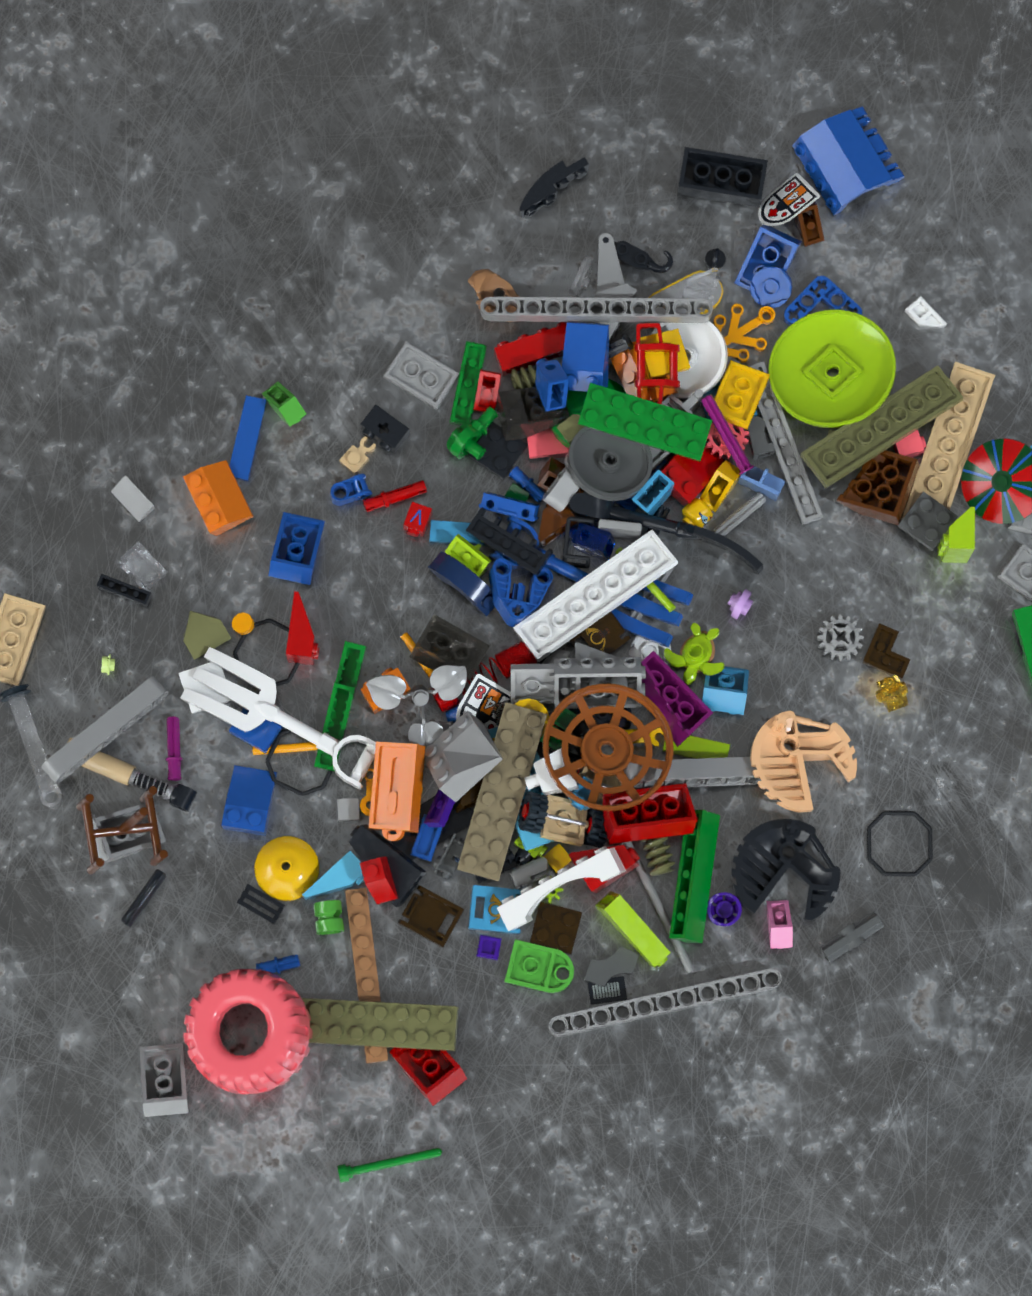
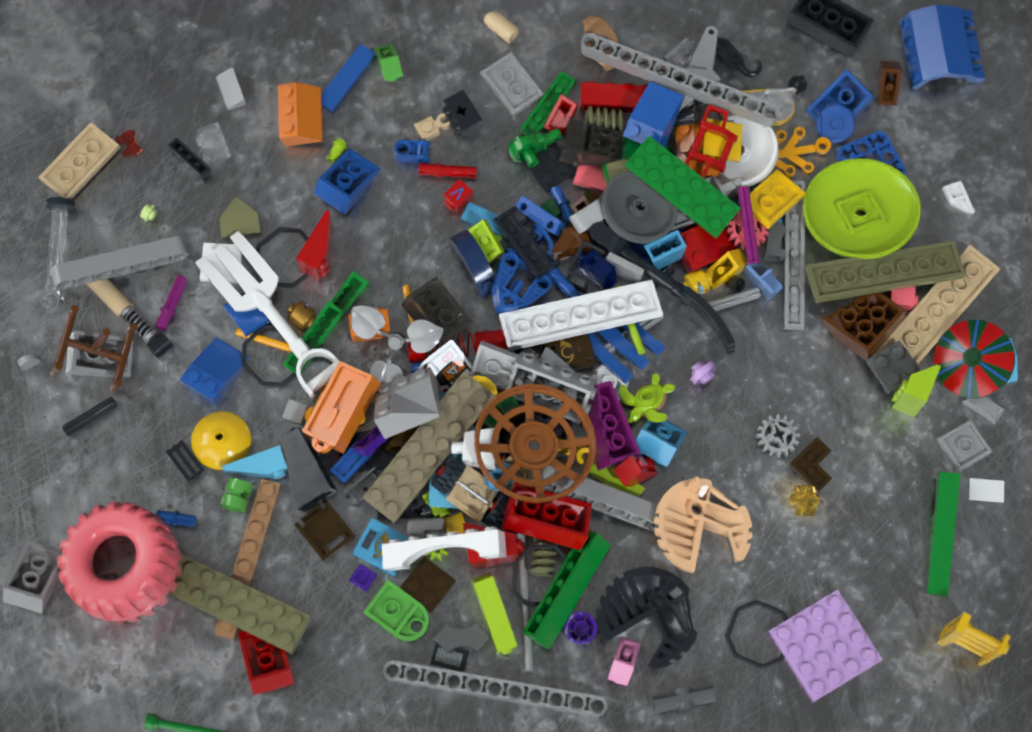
camera: 20 degrees right, 5 degrees down
light orange tile [232,612,254,635] -> none
red slope [360,856,398,904] -> none
blue torso [535,358,569,412] -> none
sticker [758,173,820,226] -> none
none -> light grey tile [18,353,41,371]
none -> clear red piece [115,130,142,157]
none -> pearl gold head [286,301,316,330]
none -> lime pin [326,138,347,163]
none -> tan arm [484,12,519,43]
none -> black piece [512,544,567,607]
none -> red slope [613,455,658,487]
none -> black hinge [728,276,746,292]
none -> lavender plate [768,590,883,703]

